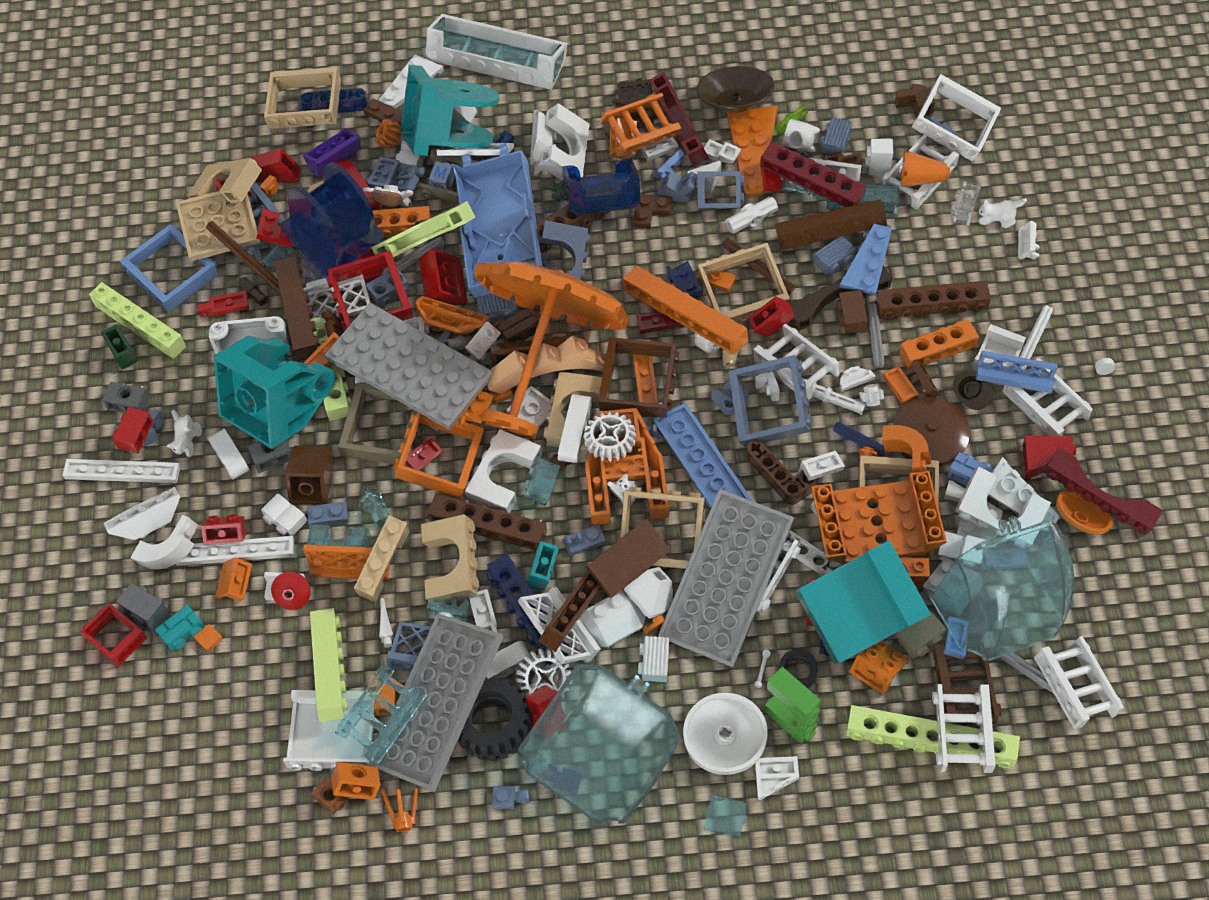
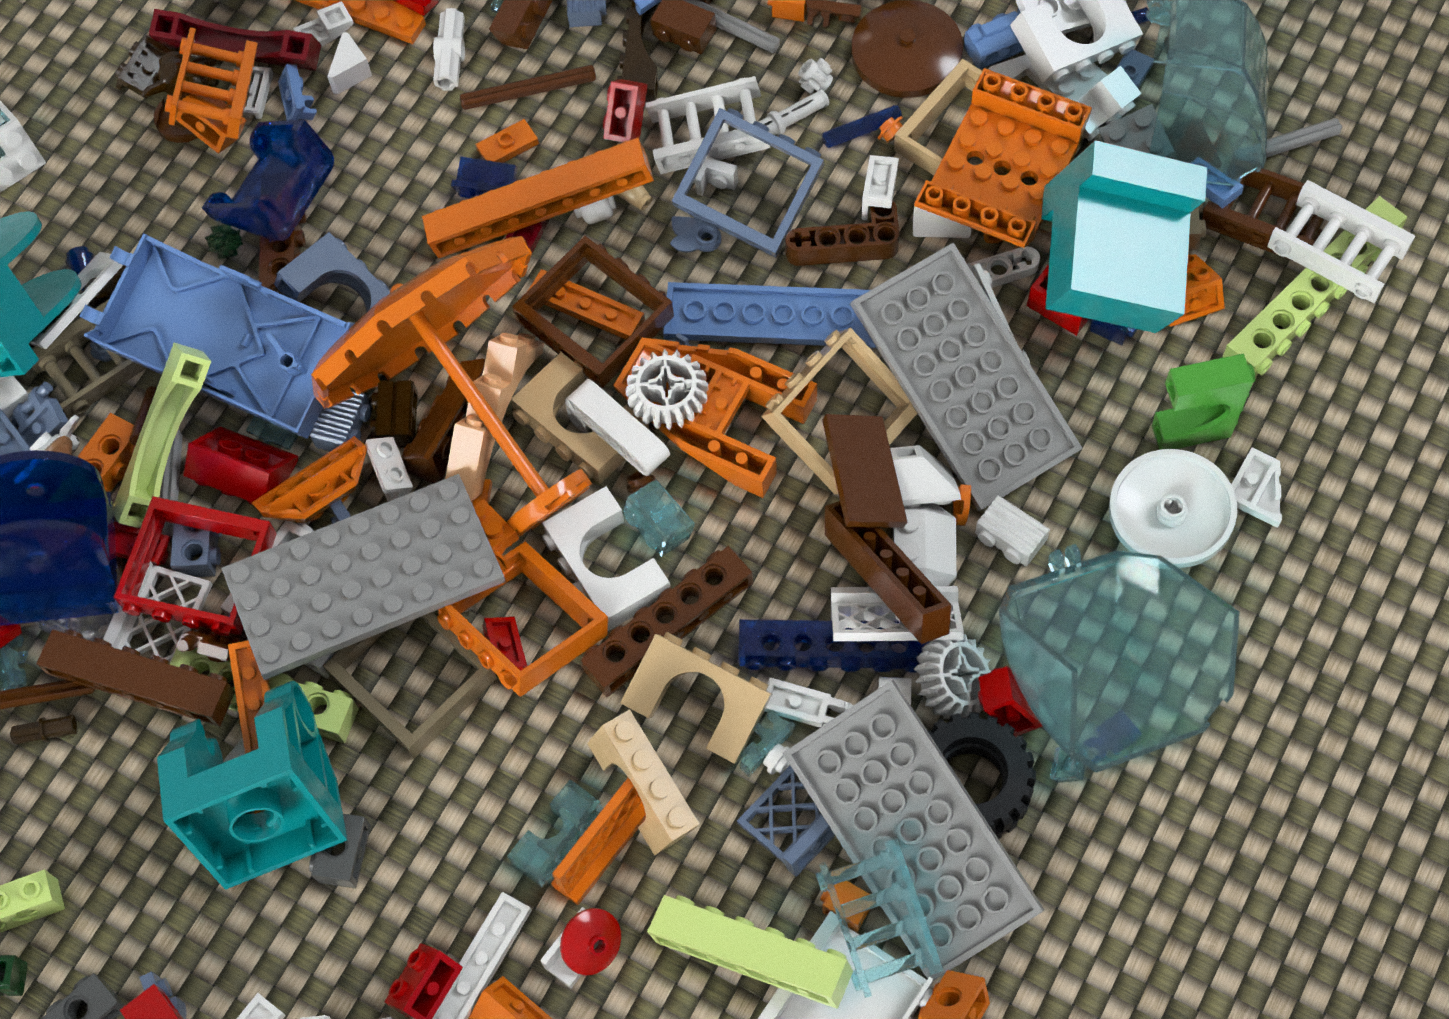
camera: 55 degrees left, 5 degrees up
white animal [167,410,202,457] -> none
red hinge [197,291,250,317] -> none
white beam [207,429,250,480] -> none
white windscreen [209,316,292,355] -> none
white brick [261,494,307,536] -> none
reddish brown slope [285,445,334,505] -> none
sand blue plate [307,501,348,527] -> none
clear light blue plate [360,487,390,525] -> none
white piece [379,598,394,648] -> none
orange plant [381,788,418,832] -> none
sand blue brick [429,162,455,190] -> none
light grey pin [442,335,475,350] -> none
sand blue plate [492,786,530,810] -> none
white tile [506,386,552,430] -> none
teal brick [526,541,559,590] -> none
white wedge [530,110,557,176] -> none
white arch [539,103,589,186] -> none
sand blue plate [562,524,606,557] -> none
white animal [607,474,645,506] -> none
reddish brown plate [633,194,672,228] -> none
sand blue brick [657,171,697,202] -> none
sand blue window [697,171,744,208] -> none
tan window [698,243,790,323] -> none
clear light blue piece [704,795,748,838] -> none
white hinge [754,650,771,689] -> none
black tyre [778,649,818,688] -> none
white plate [839,366,876,392] -> none
orange tile [882,366,919,405] -> none
orange arch [882,425,931,473] -> none
white fence [1034,636,1124,730] -> none

